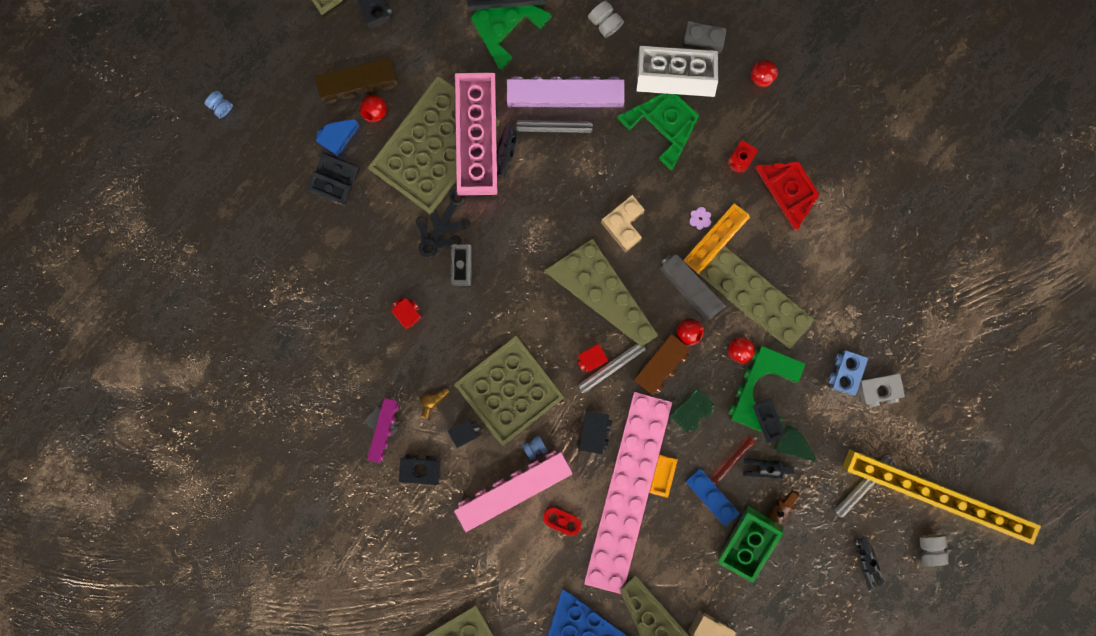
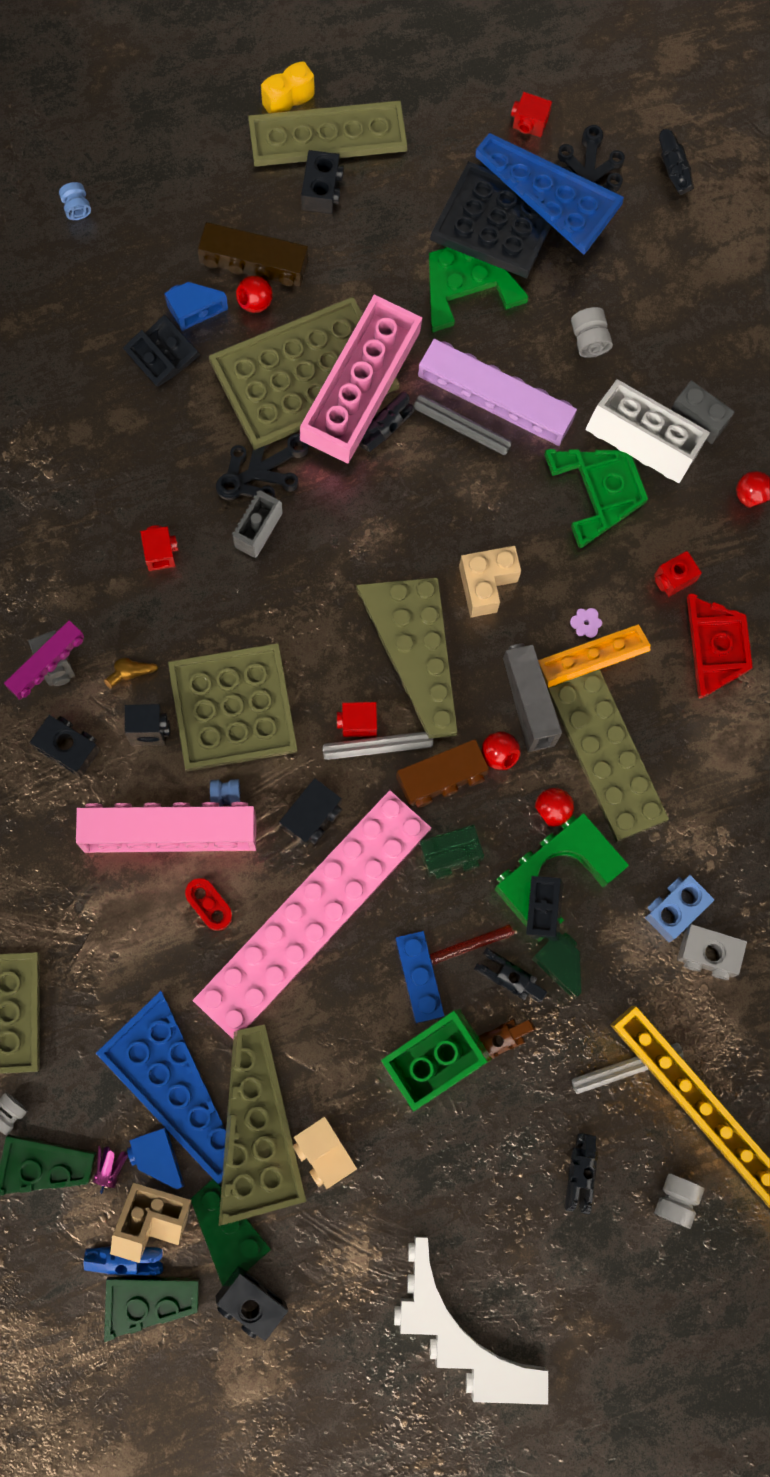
camera: 20 degrees right, 10 degrees down
light orange tile [649,455,678,498] -> none

